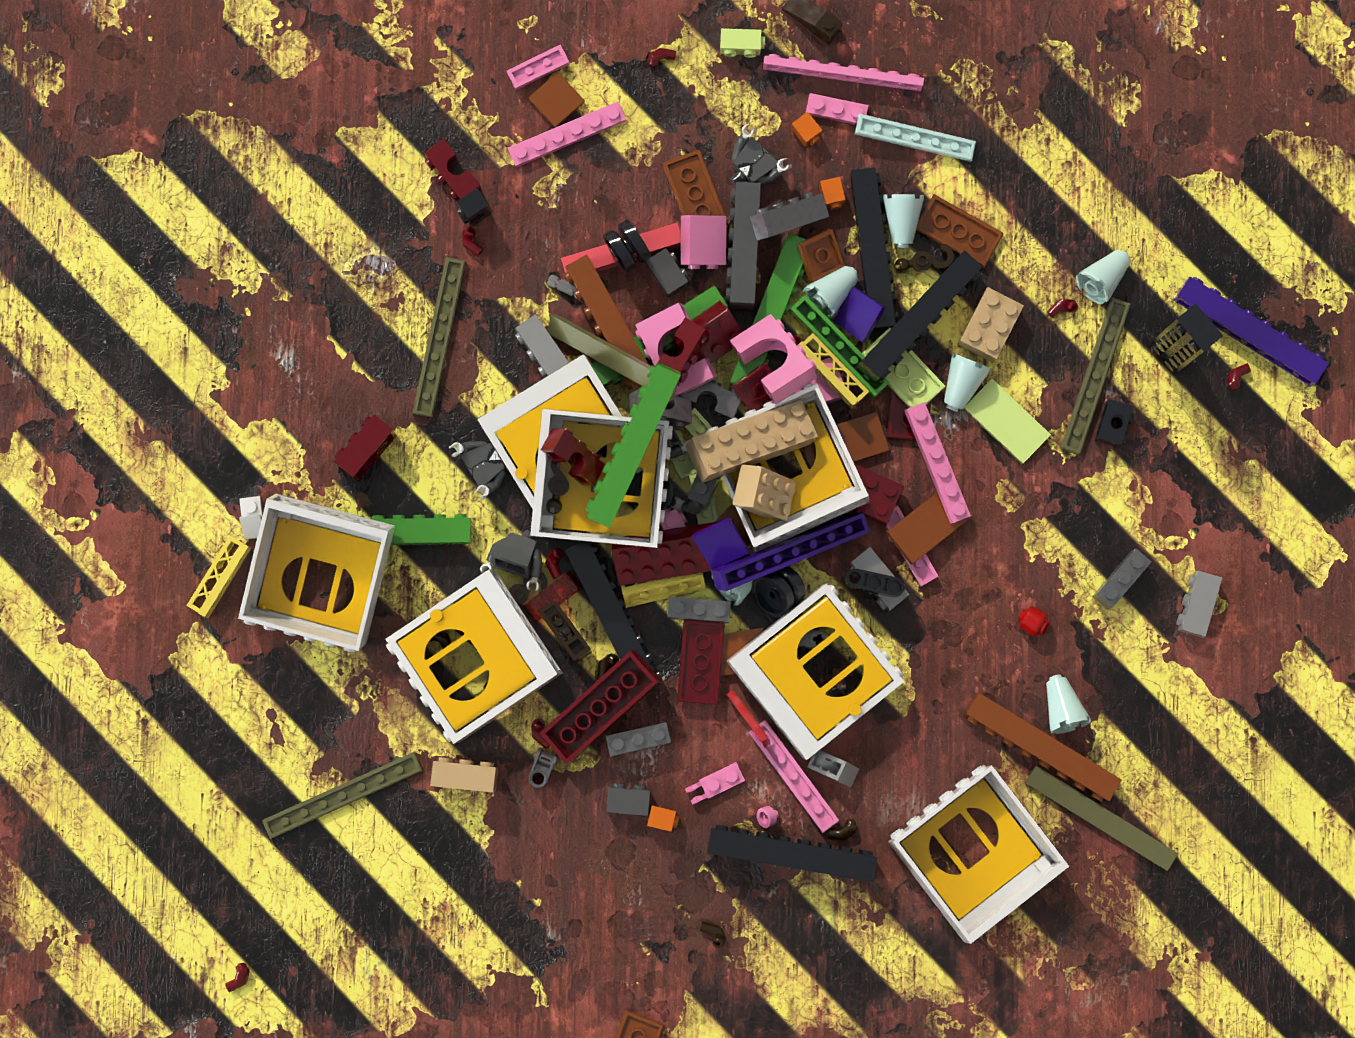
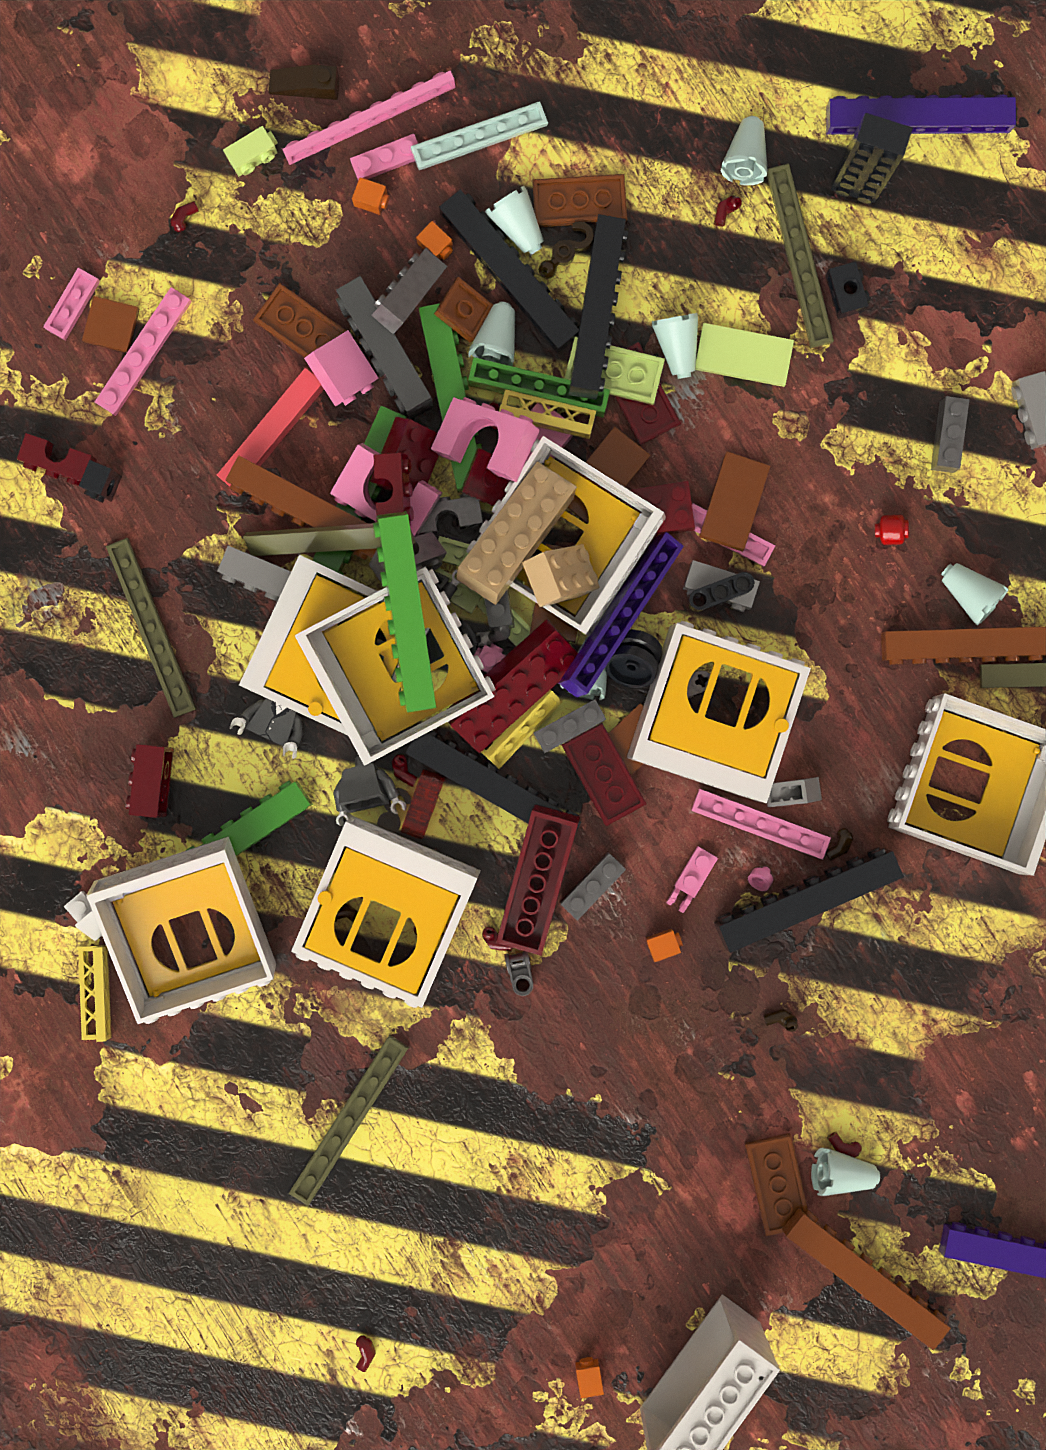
camera: 25 degrees left, 5 degrees up
tan brick [430,757,498,793] -> none
dark red arm [462,226,483,257] -> none
dark brown slope [538,599,592,663] -> none
dark red arch [541,428,606,486] -> none
dark brown piece [546,456,572,514] -> none
light grey axle [547,275,577,298] -> none
dark brown arm [597,654,619,680] -> none
black wheel [603,220,651,273] -> none
dark grey brick [606,783,650,816] -> none
dark grey brick [645,248,689,298] -> none
dark purple tile [693,517,749,570] -> none
red tile [726,690,771,748] -> none
dark grey torso [730,123,792,186] -> none
dark purple tile [833,287,886,343] -> none
bright pink plate [904,402,971,524] -> none
tan brick [957,287,1024,363] -> none
dark red arm [1227,363,1251,391] -> none

